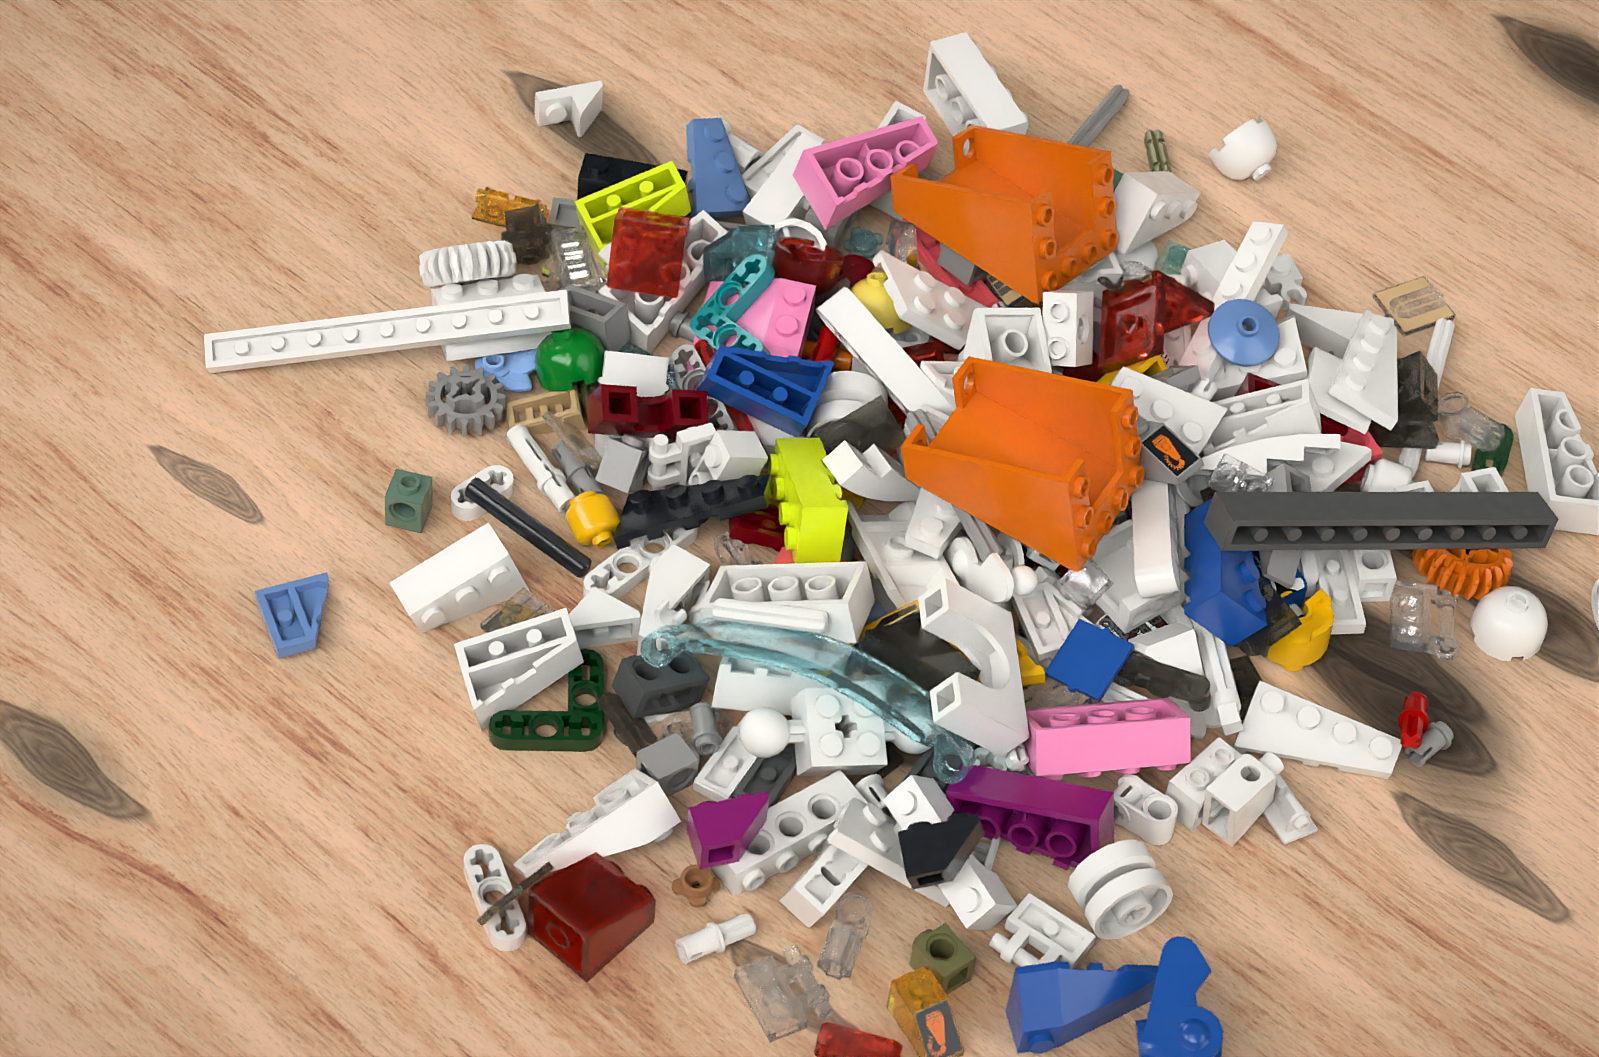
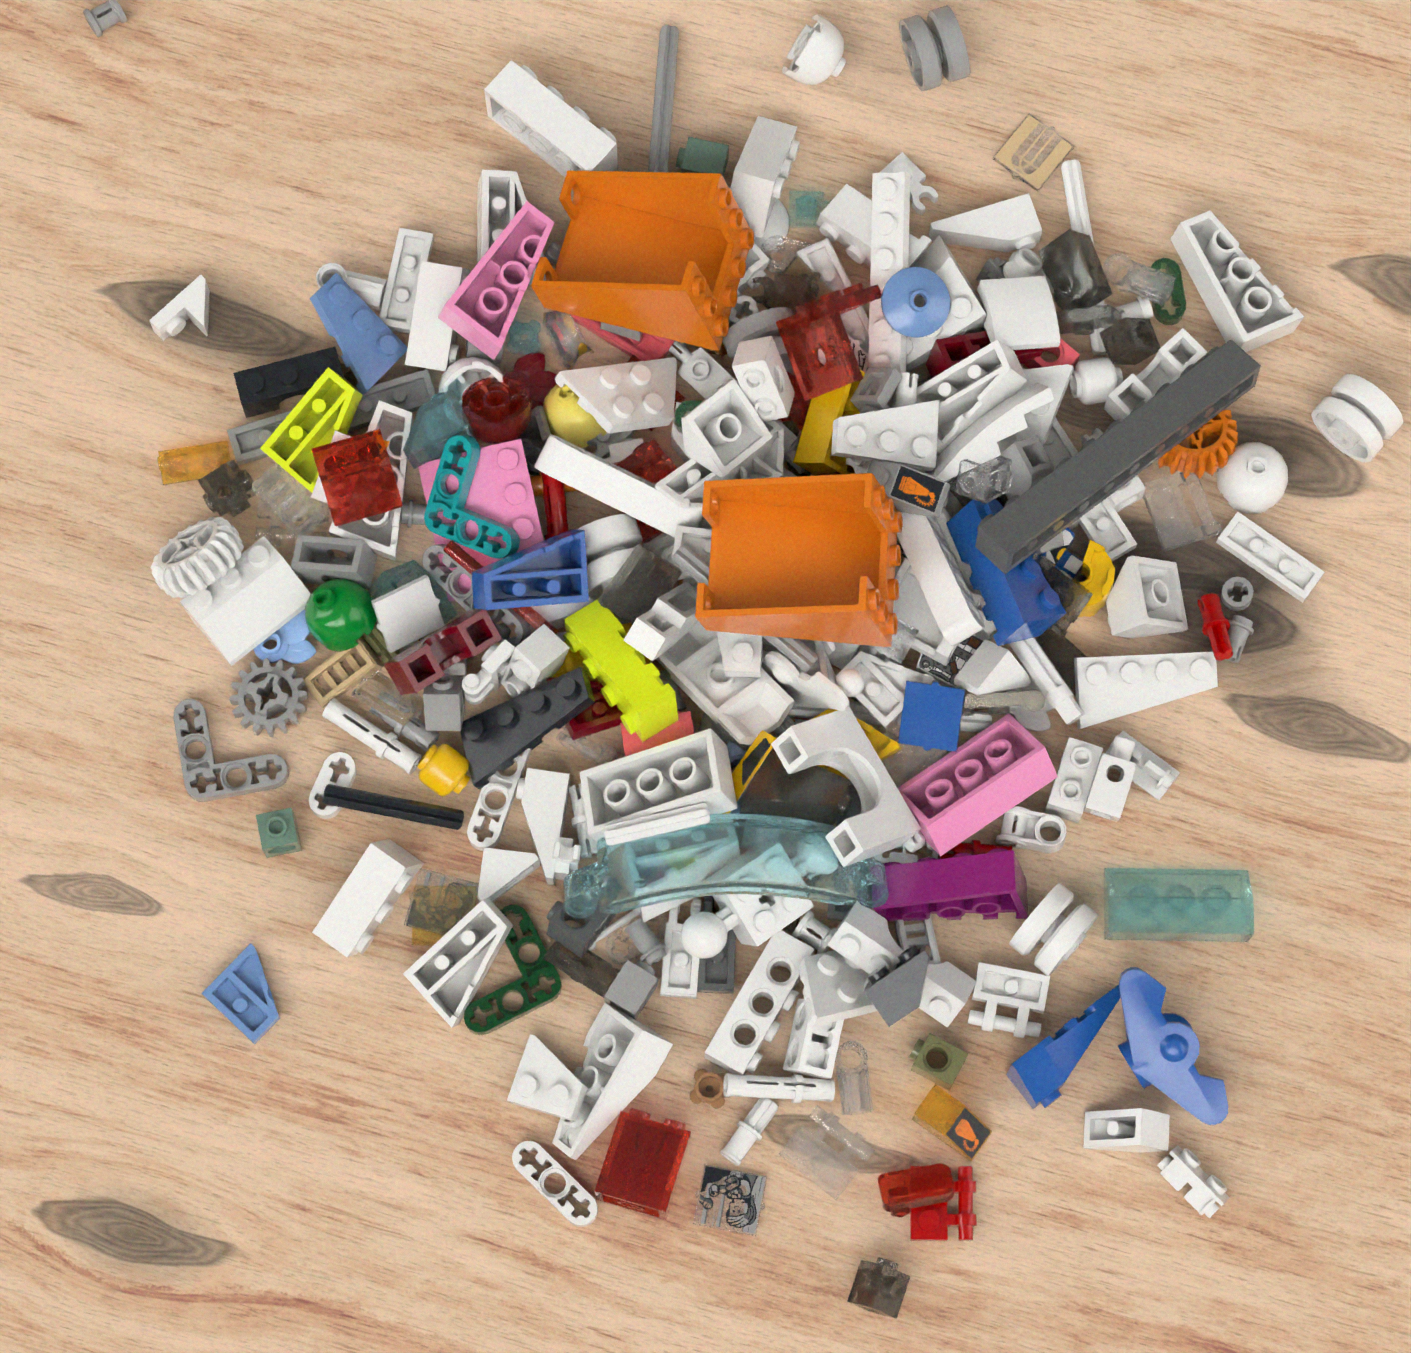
camera: 20 degrees left, 25 degrees up
white plate [204,290,571,373] -> none
clear smoke piece [477,862,554,927] -> none
magenta slope [687,792,769,870] -> none
olive axle [1144,129,1172,173] -> none
white wing [1328,309,1398,431] -> none
none -> light grey beam [173,699,289,802]
none -> white wing [507,1034,588,1122]
none -> piece [693,1164,767,1236]
none -> white pin [723,1073,835,1103]
none -> light grey wheel [899,5,970,92]
none -> clear smoke brick [1099,317,1161,365]
none -> clear light blue slope [1104,868,1254,942]
none -> white slope [1106,555,1188,638]
none -> white plate [1216,512,1324,603]
none -> light grey bush [1221,577,1254,611]

